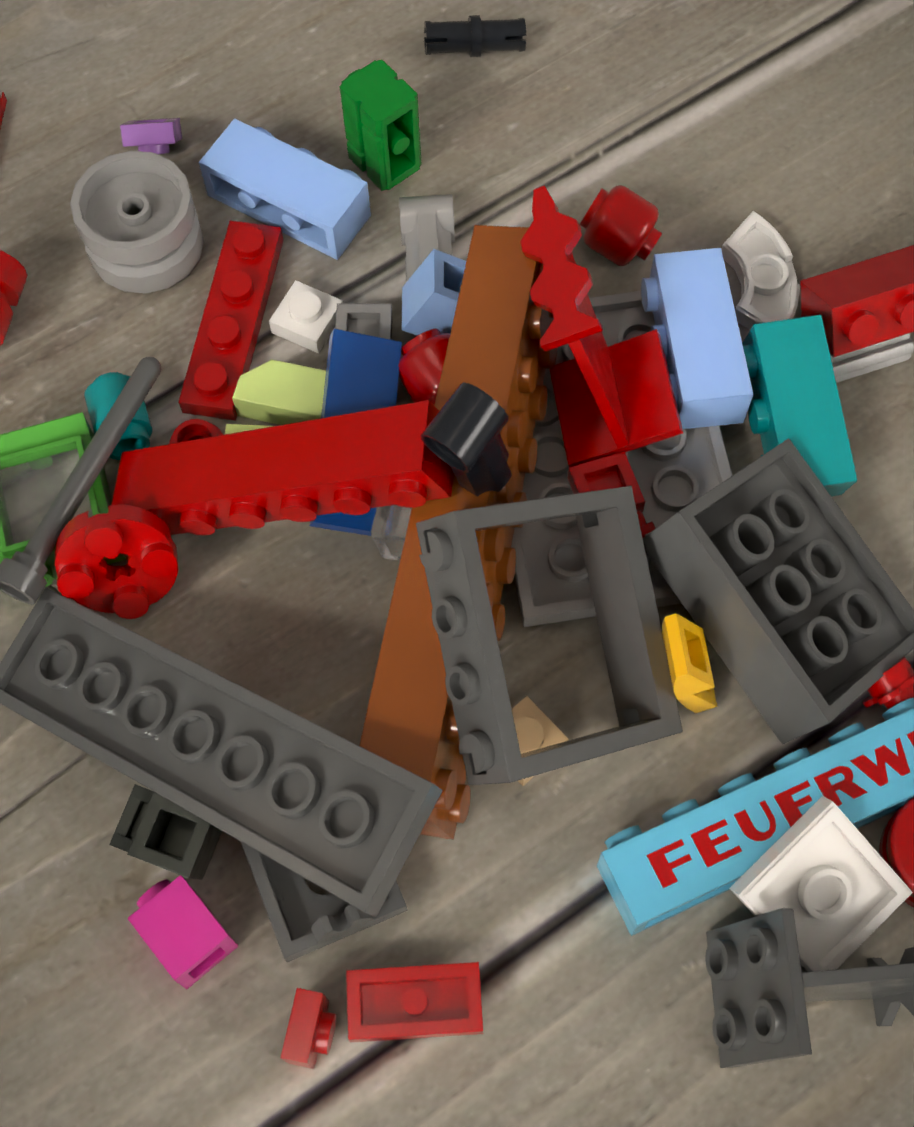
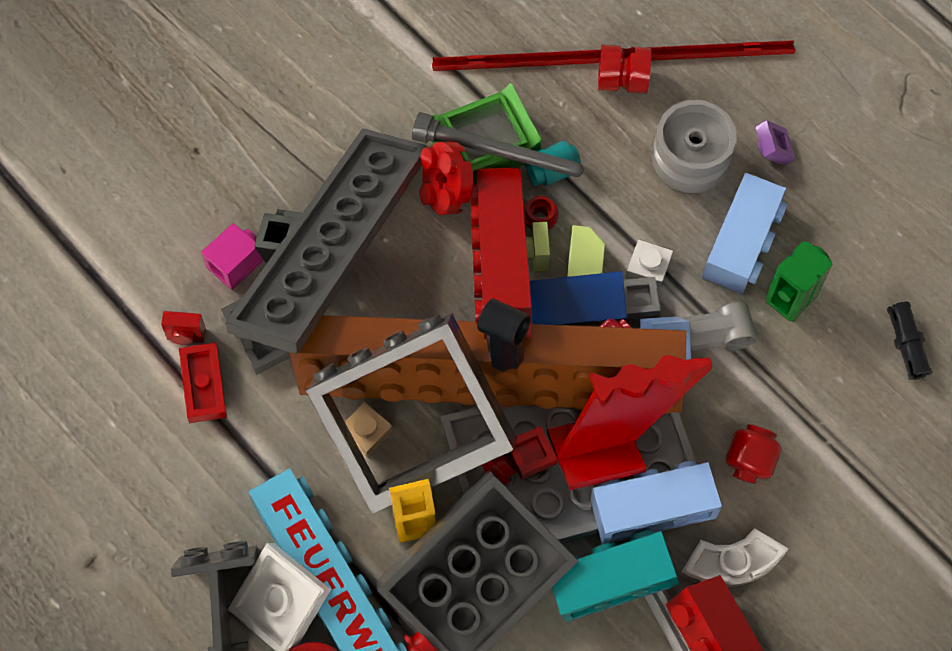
camera: 80 degrees right, 0 degrees up
red plate [178,220,284,421] -> none

